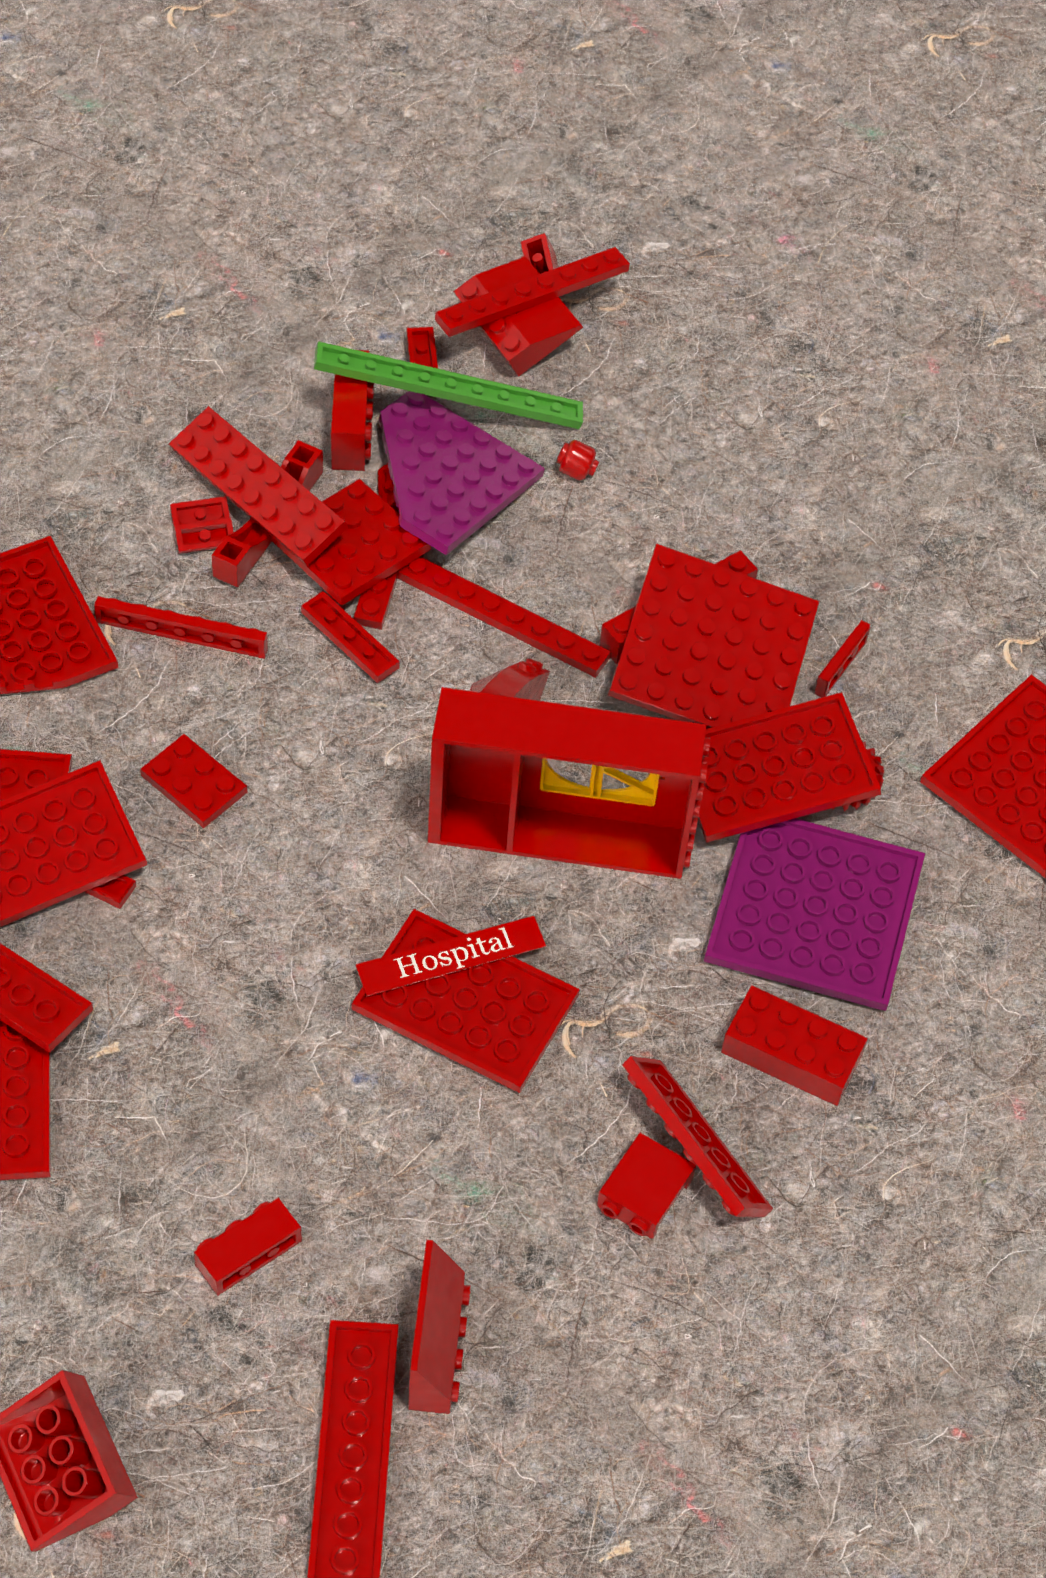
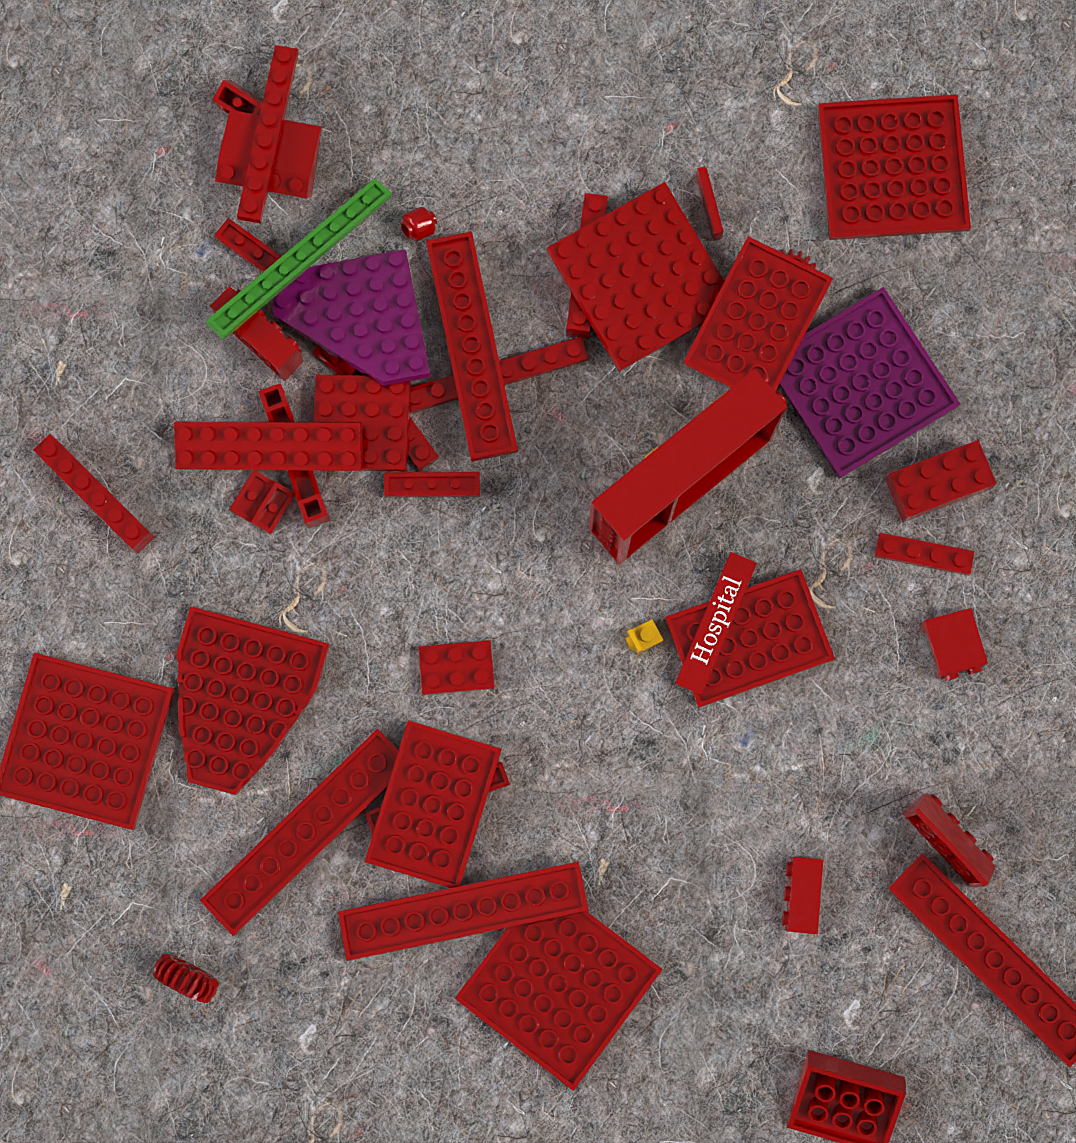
camera: 40 degrees left, 25 degrees up
red plate [94,596,268,659] -> none
red wedge [470,659,550,701] -> none
red plate [622,1056,773,1217] -> none
none -> red brick [33,434,155,553]
none -> red plate [426,231,518,462]
none -> yellow bracket [625,619,663,655]
none -> red plate [874,533,975,576]

